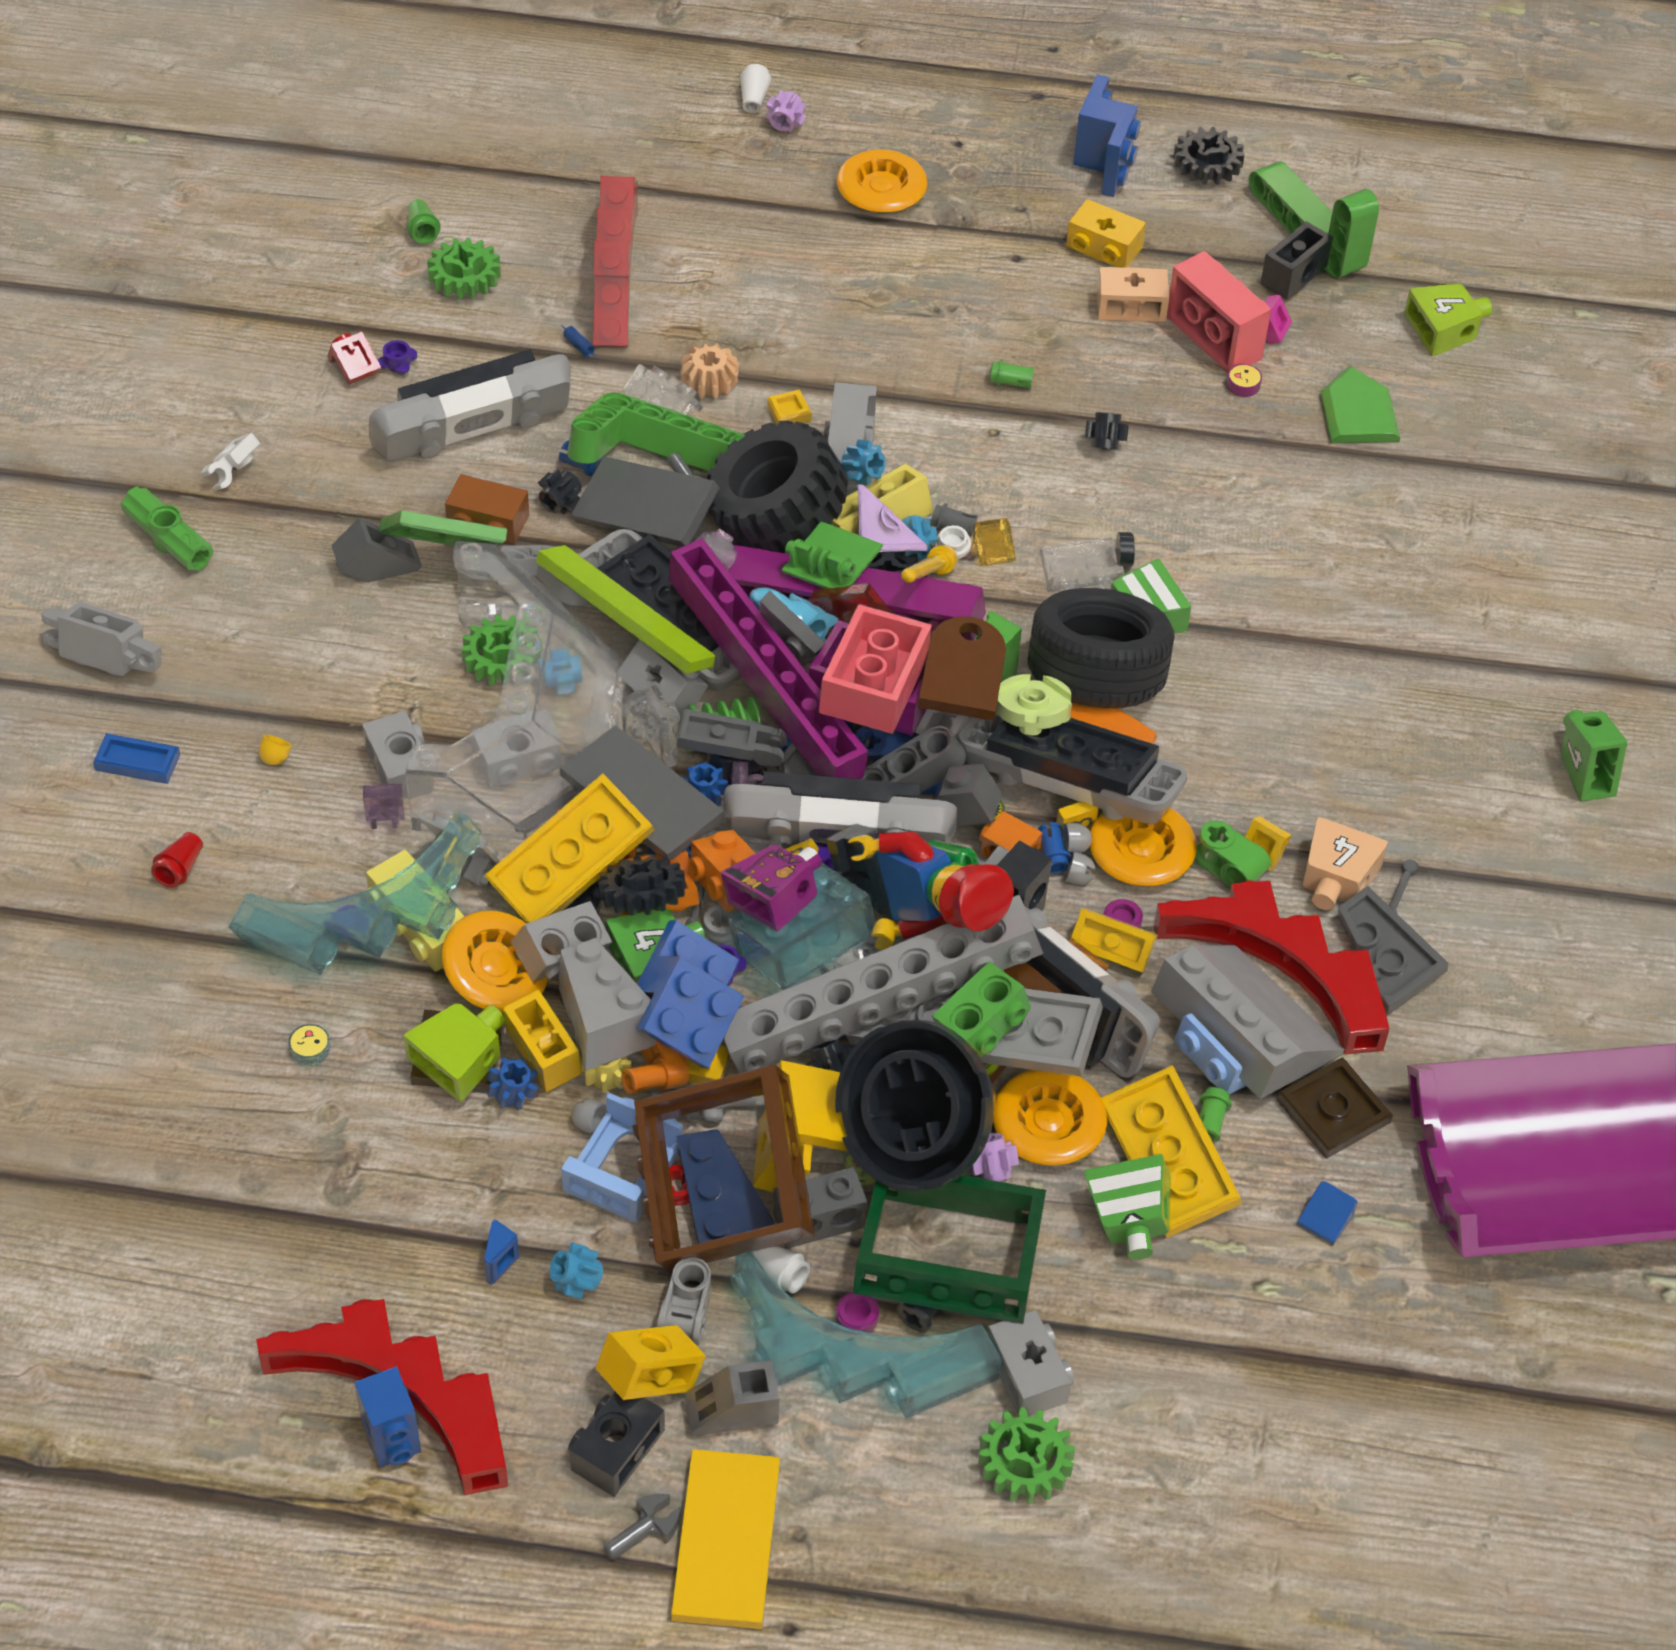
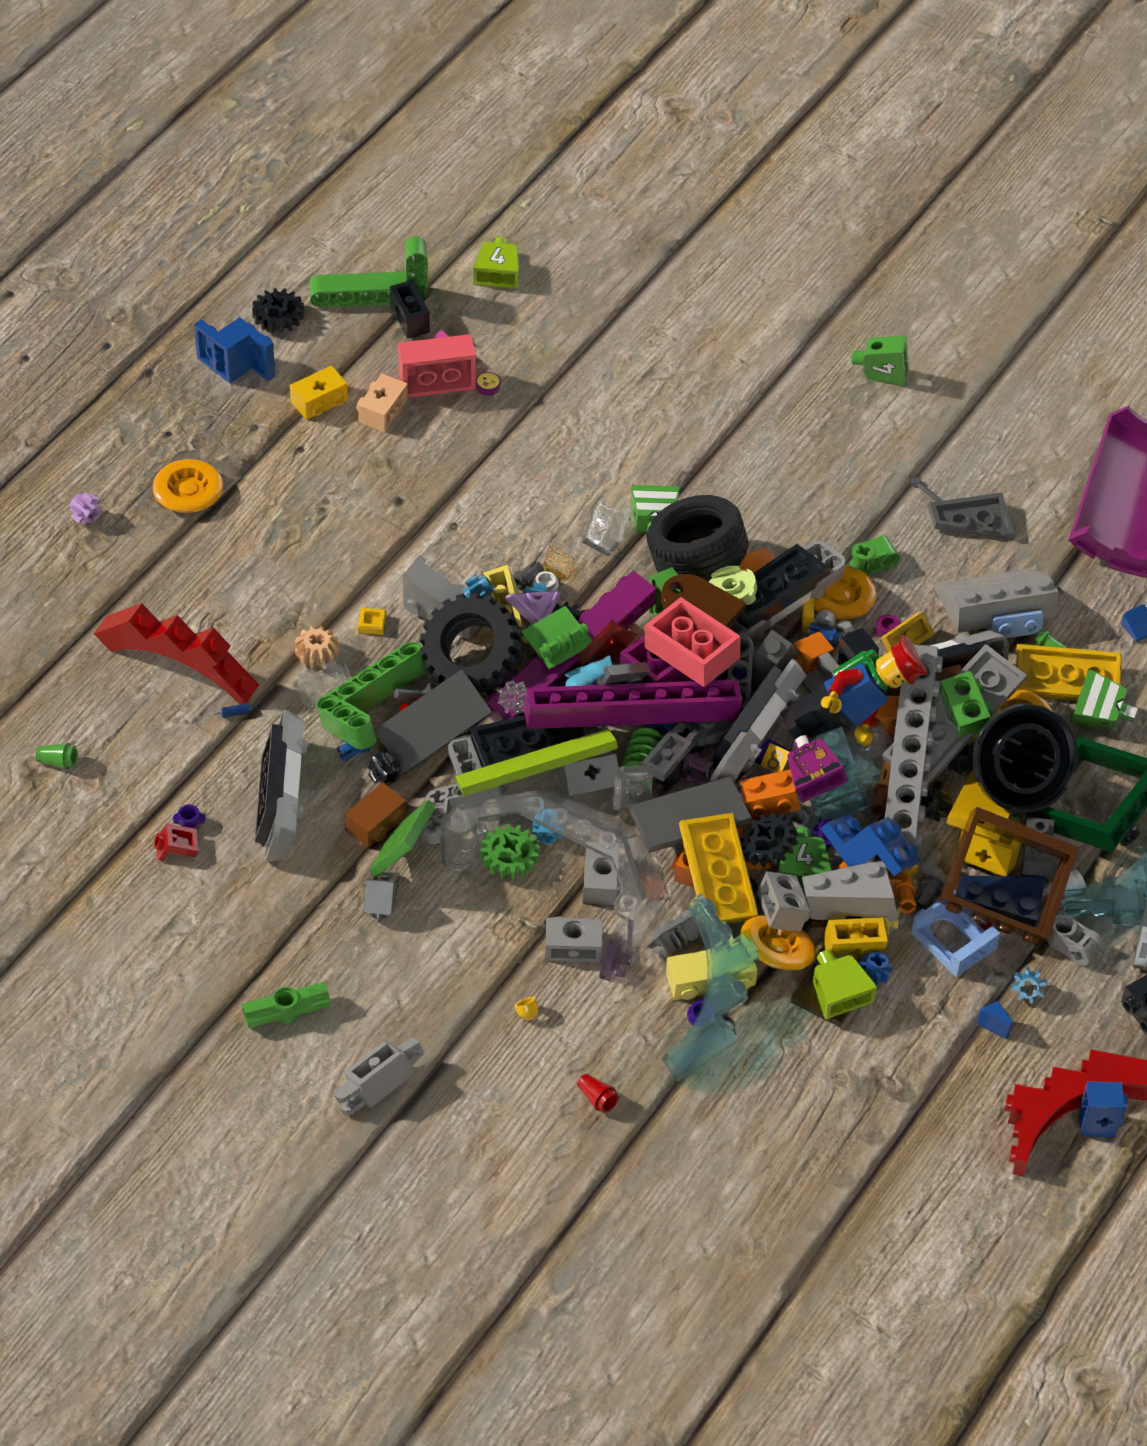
camera: 65 degrees left, 0 degrees up
blue tile [93,733,180,784] -> none
white plate [201,432,260,491] -> none
tile [288,1024,331,1066] -> none
bright green gear [427,237,501,300] -> none
light grey hinge [571,1099,606,1134] -> none
yellow brick [595,1325,706,1400] -> none
blue gear [683,762,728,807] -> none
white cone [740,64,771,113] -> none
magenta tile [836,1292,879,1337] -> none
yellow piece [901,545,958,583] -> none
bright green pin [990,359,1034,389] -> none
black gear [1085,412,1129,450] -> none
black tile [1116,532,1135,568] -> none
red arch [1154,880,1390,1055] -> none
yellow tile [1245,816,1292,871] -> none
dark brown tile [1277,1057,1393,1159] -> none
light nougat torso [1303,817,1388,910] -> none
bright green tile [1320,365,1400,443] -> none

